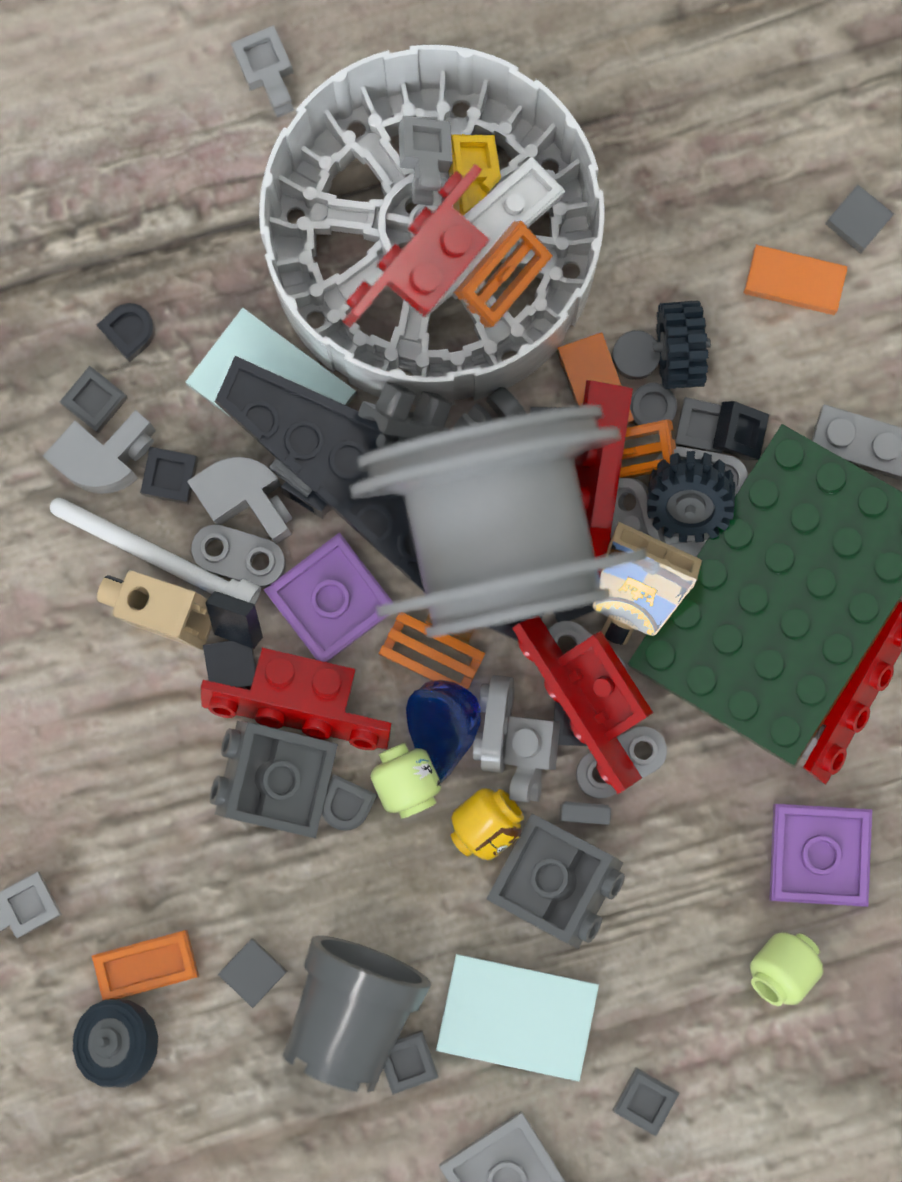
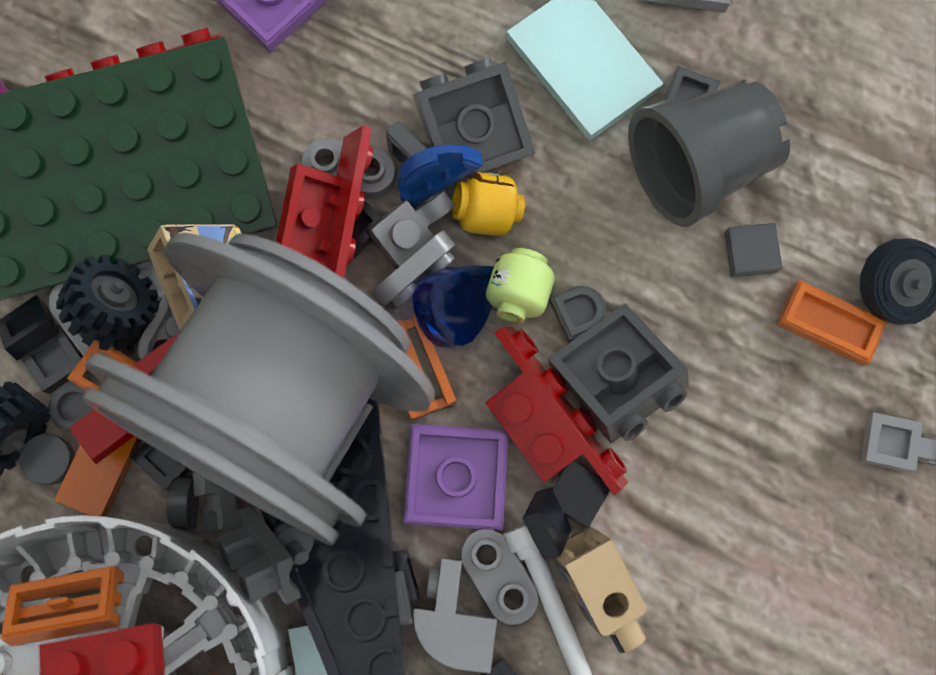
camera: 145 degrees left, 5 degrees down
none -> blue tile [397,144,483,208]

